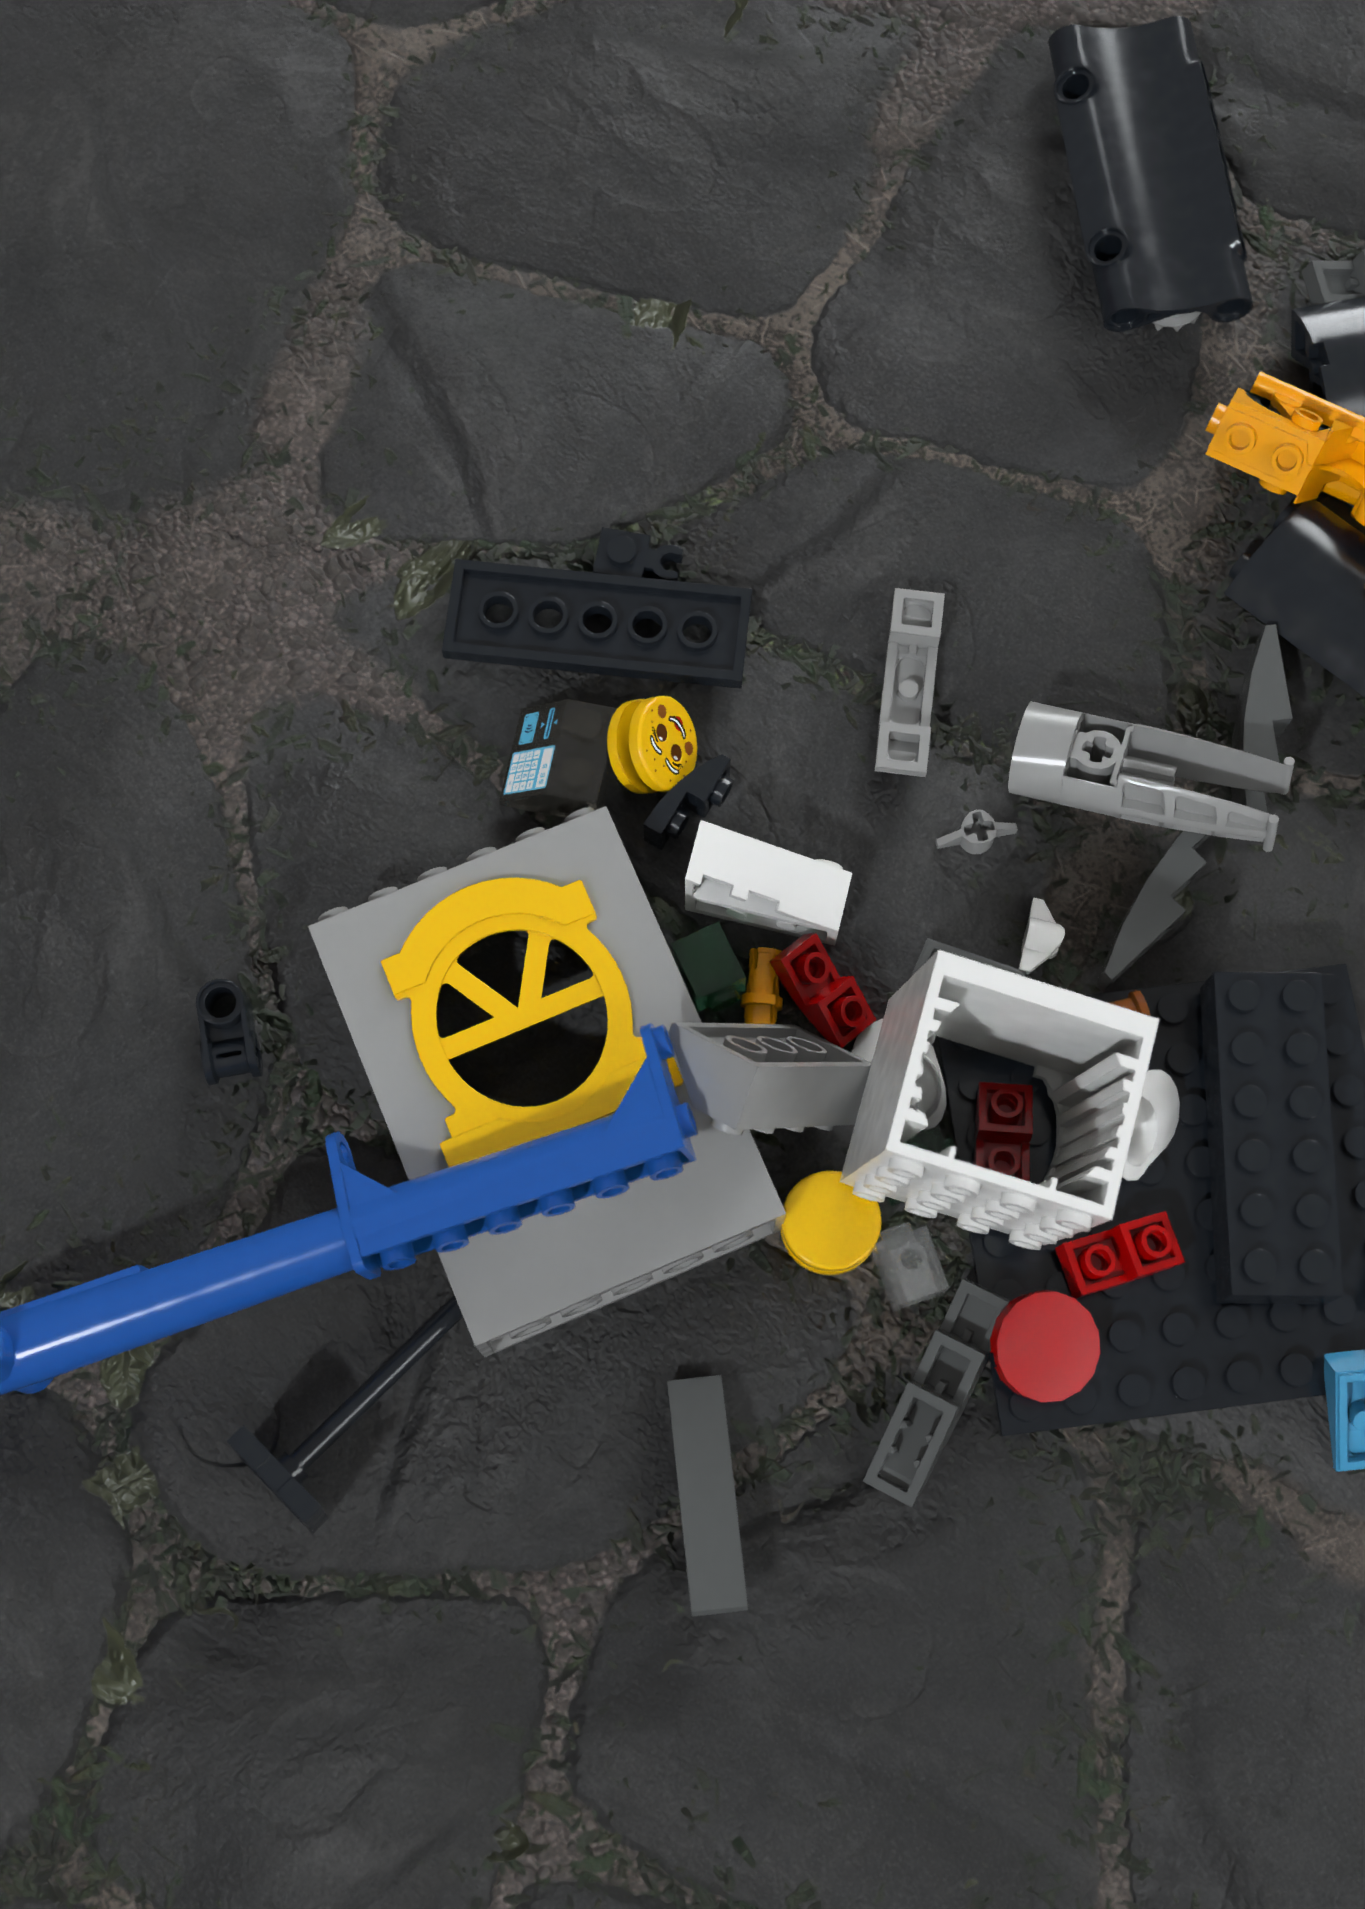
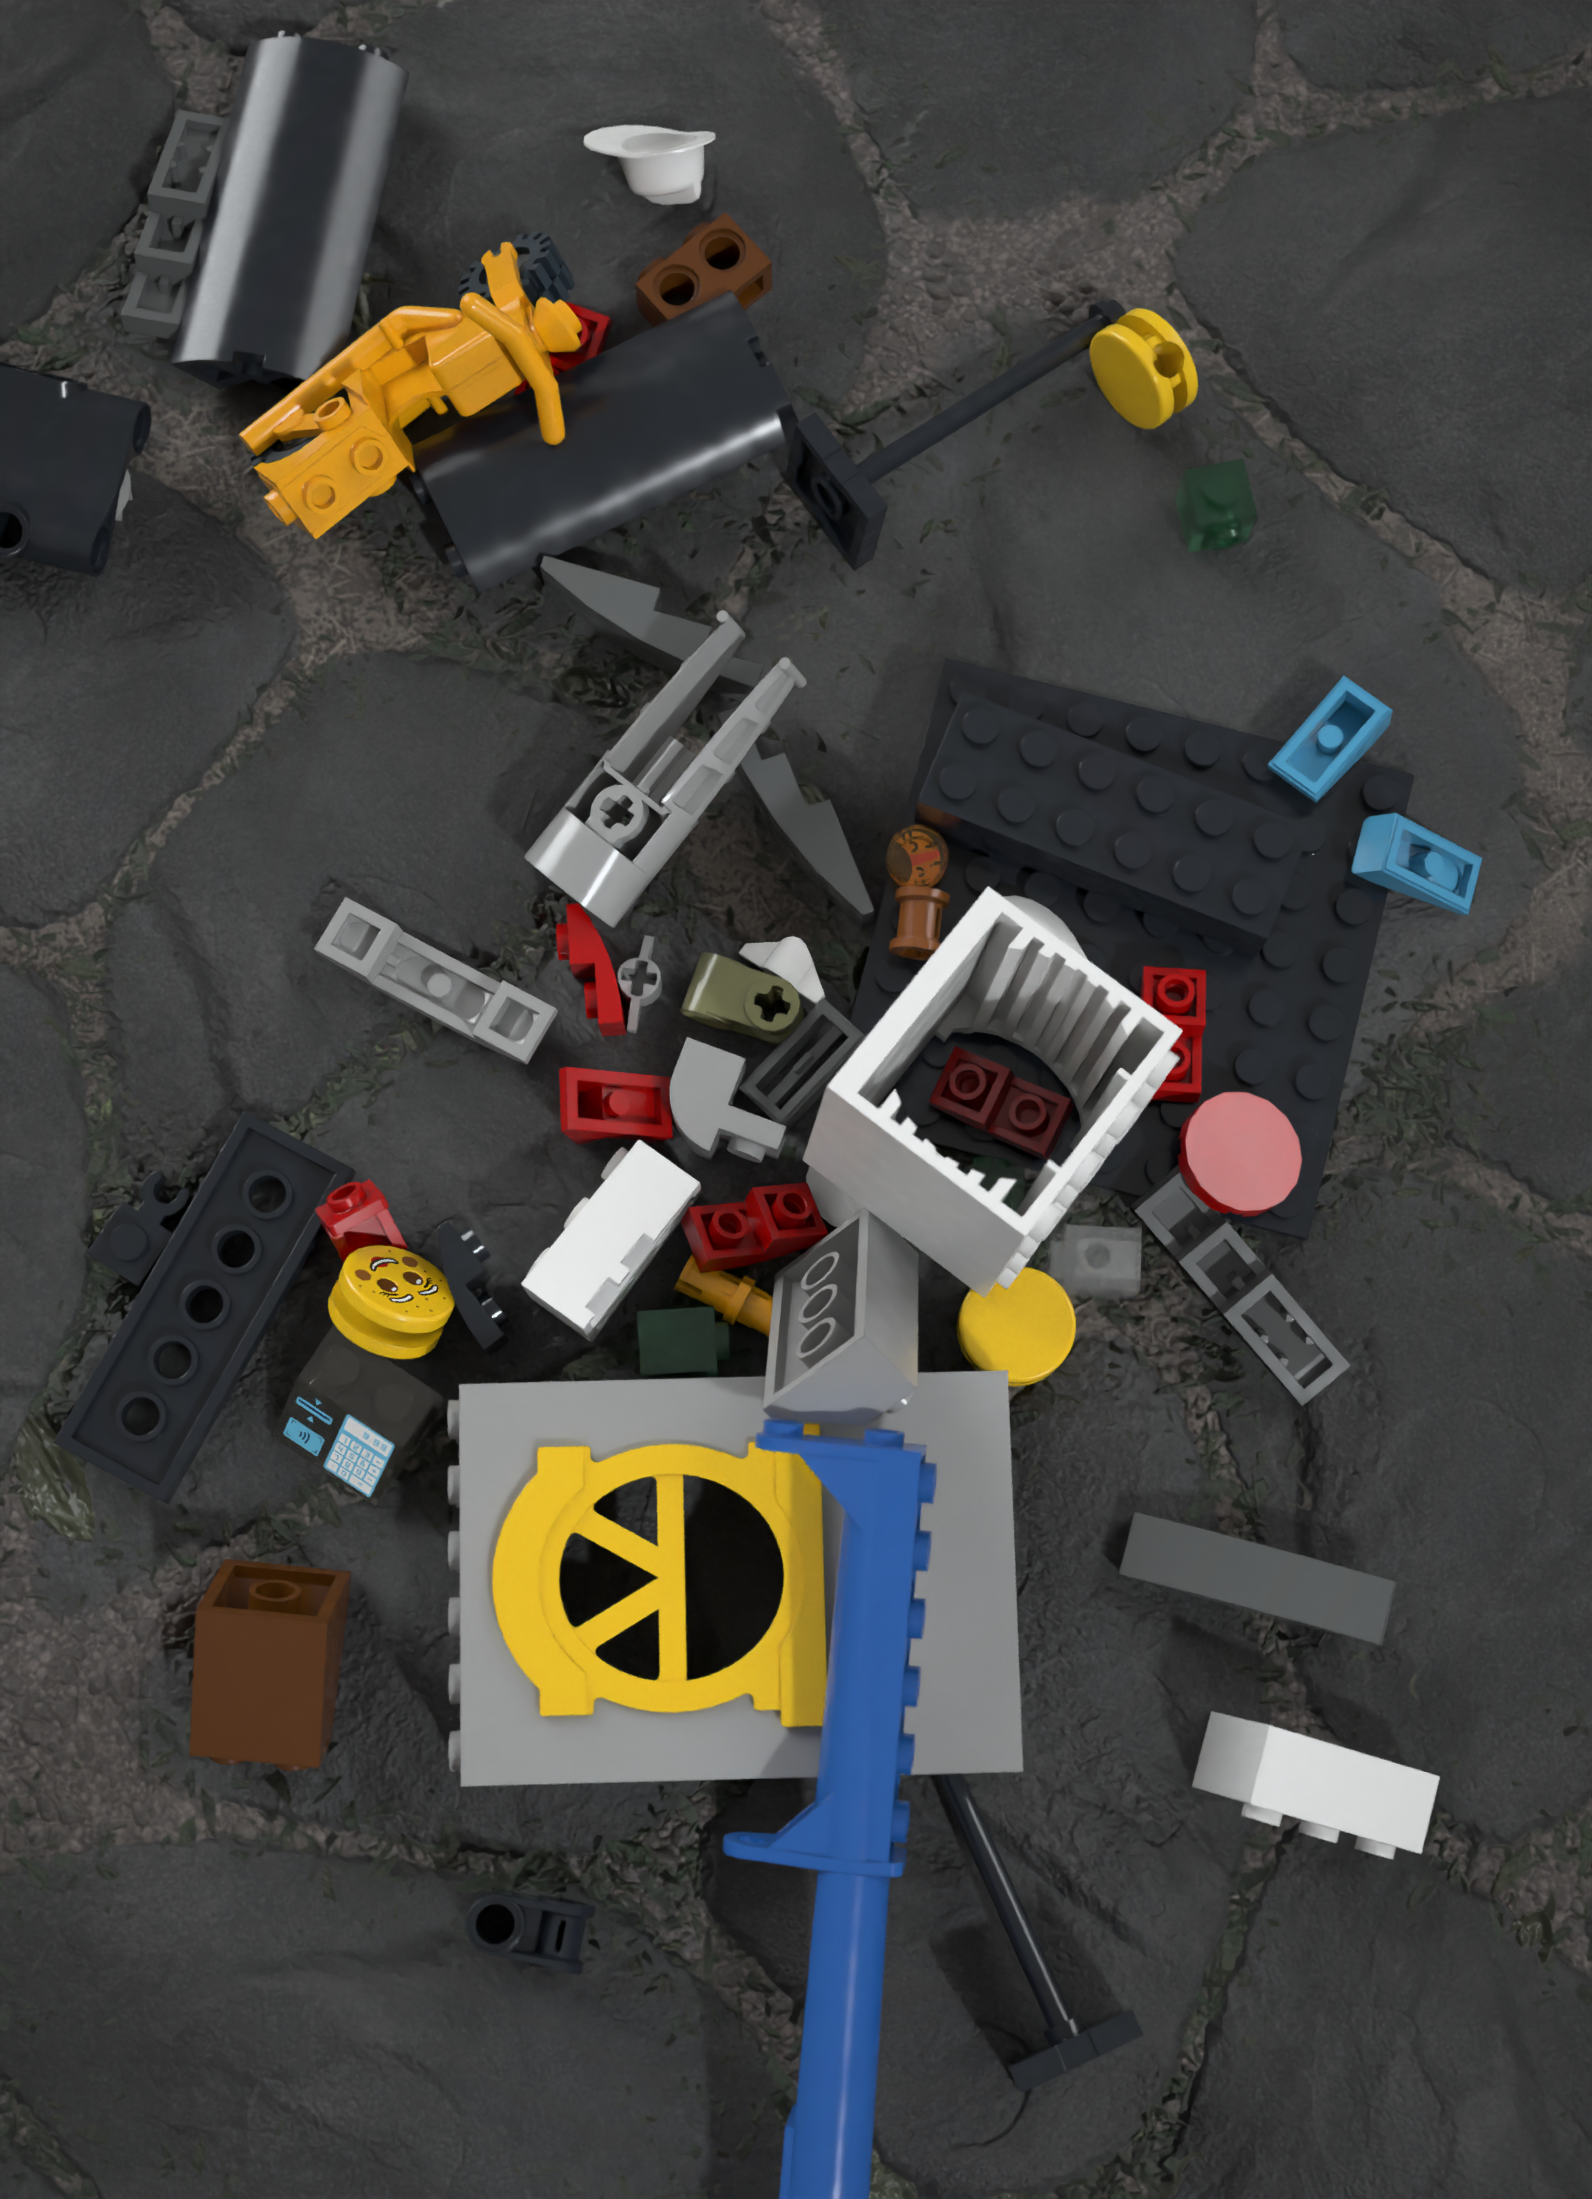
camera: 70 degrees left, 5 degrees up
none -> reddish brown slope [189,1559,351,1771]
none -> red bracket [314,1179,408,1264]
none -> red slope [556,903,626,1036]
none -> red slope [559,1067,673,1145]
none -> light grey brick [669,1037,787,1163]
none -> olive piece [680,952,804,1044]
none -> clear orange tile [886,825,949,887]
none -> white wedge [1192,1711,1440,1860]

